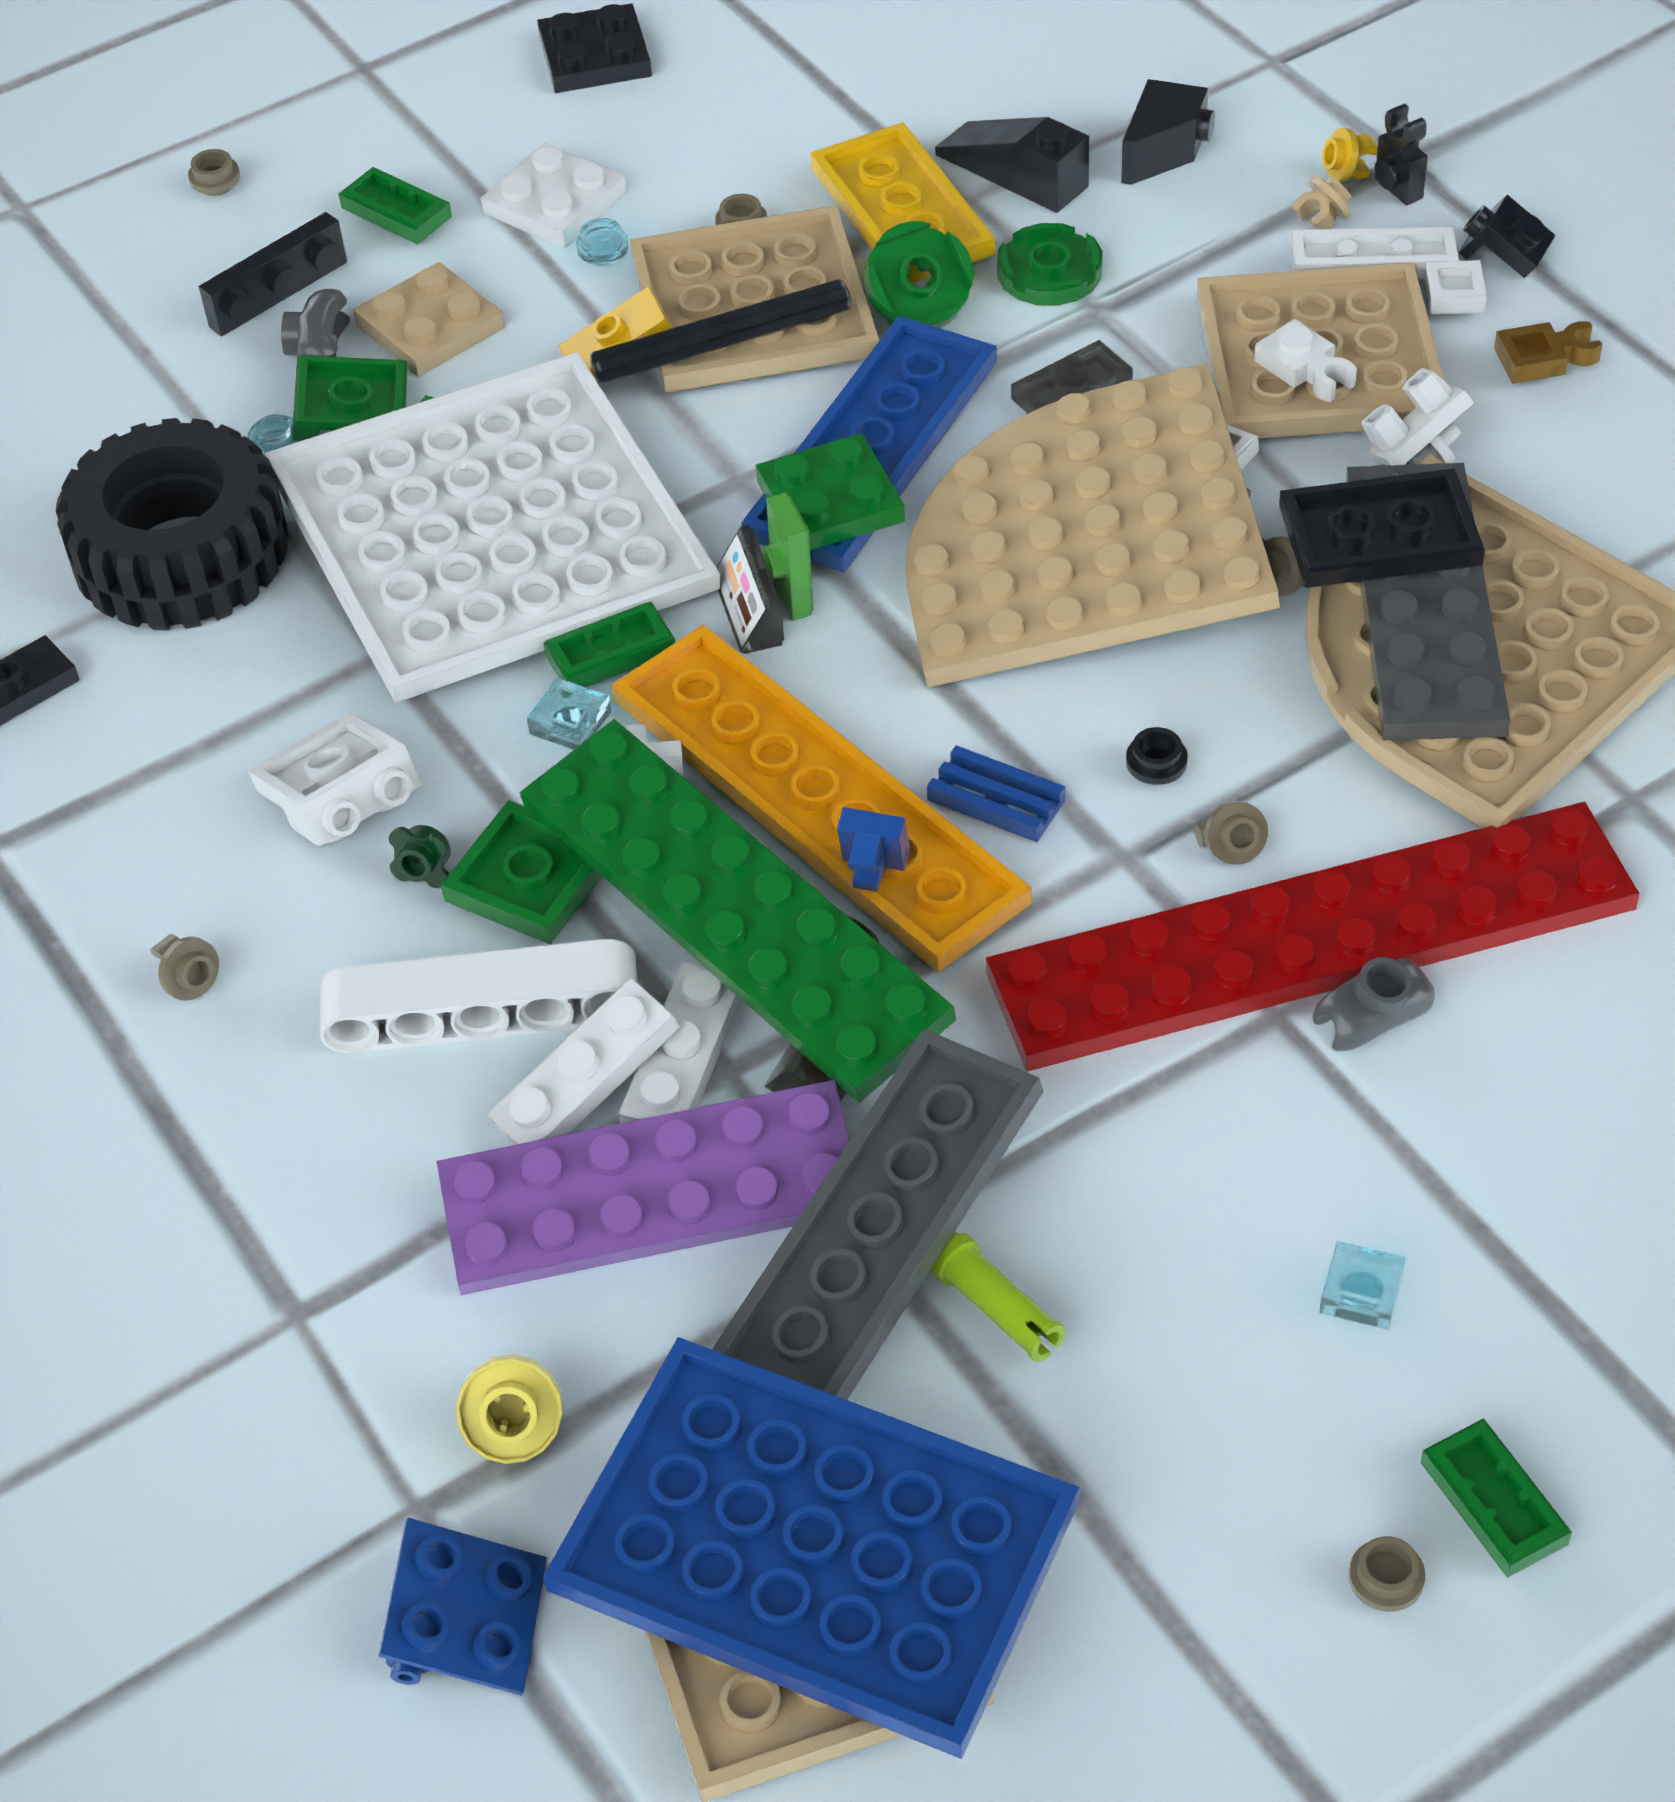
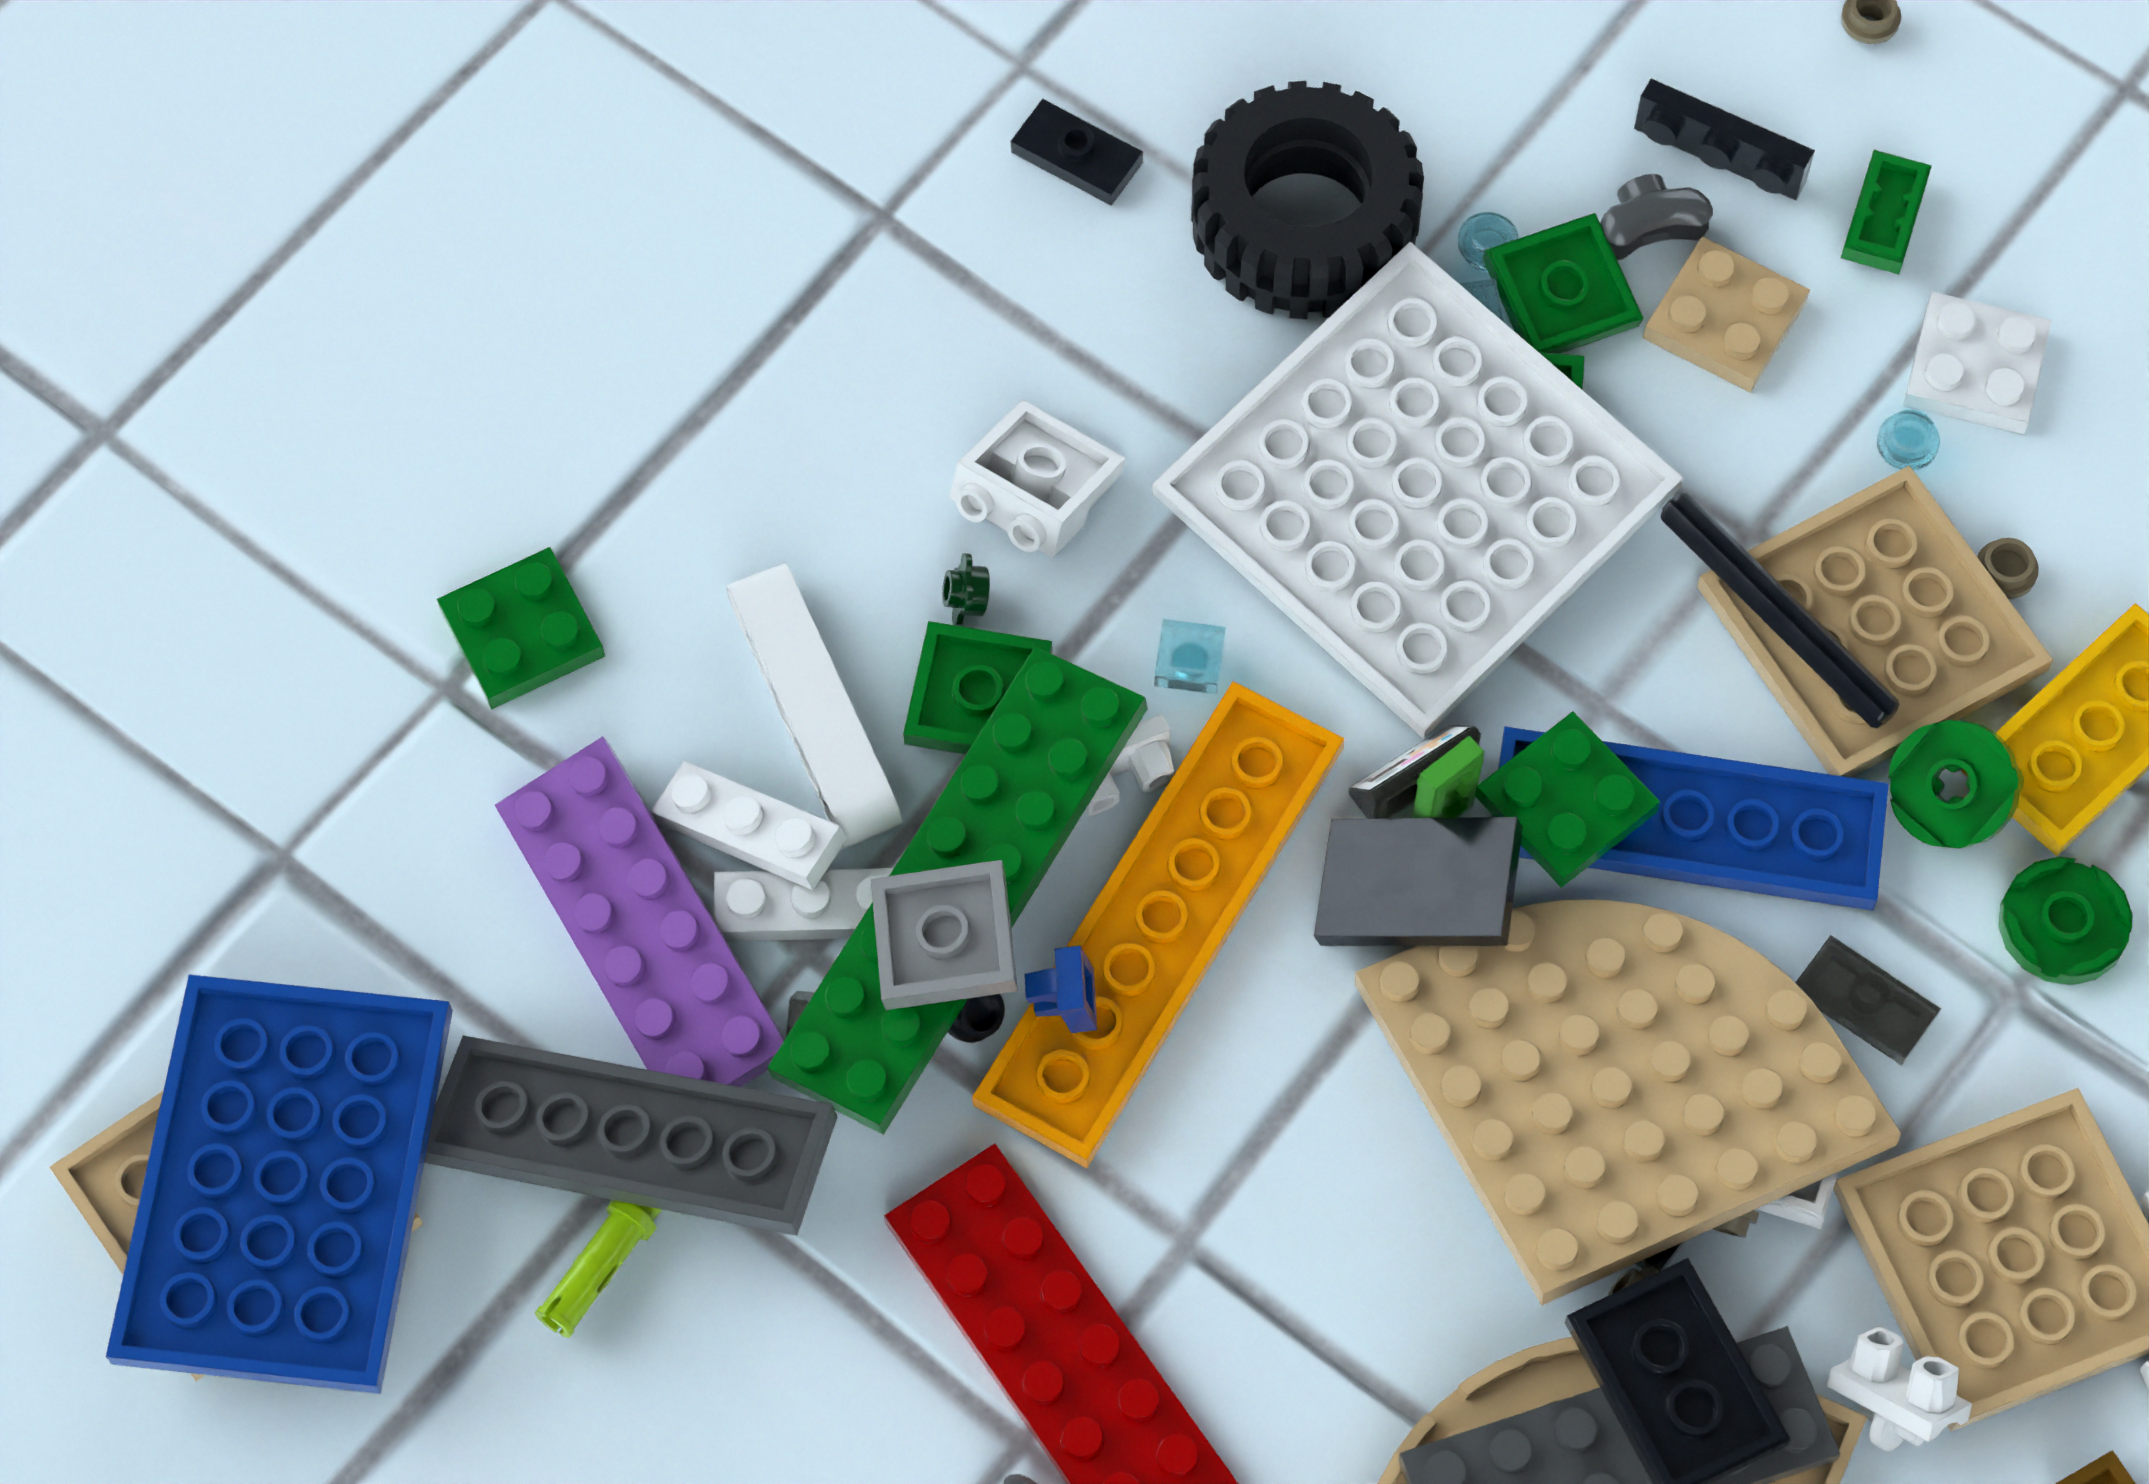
camera: 70 degrees right, 15 degrees up
dark tan plate [150,934,219,1001] -> none
blue hinge [378,1518,547,1696] -> none
light yellow plate [456,1354,563,1464] -> none
green plate [543,601,675,694] -> none
yellow plate [558,286,673,381] -> none
blue tile [927,745,1065,842] -> none
black plate [1126,727,1188,785] -> none
dark tan plate [1194,801,1268,865] -> none
white plate [1254,319,1357,402] -> none
none -> green plate [436,547,606,710]
none -> light grey plate [871,860,1018,1010]
none -> tile [1314,817,1523,946]

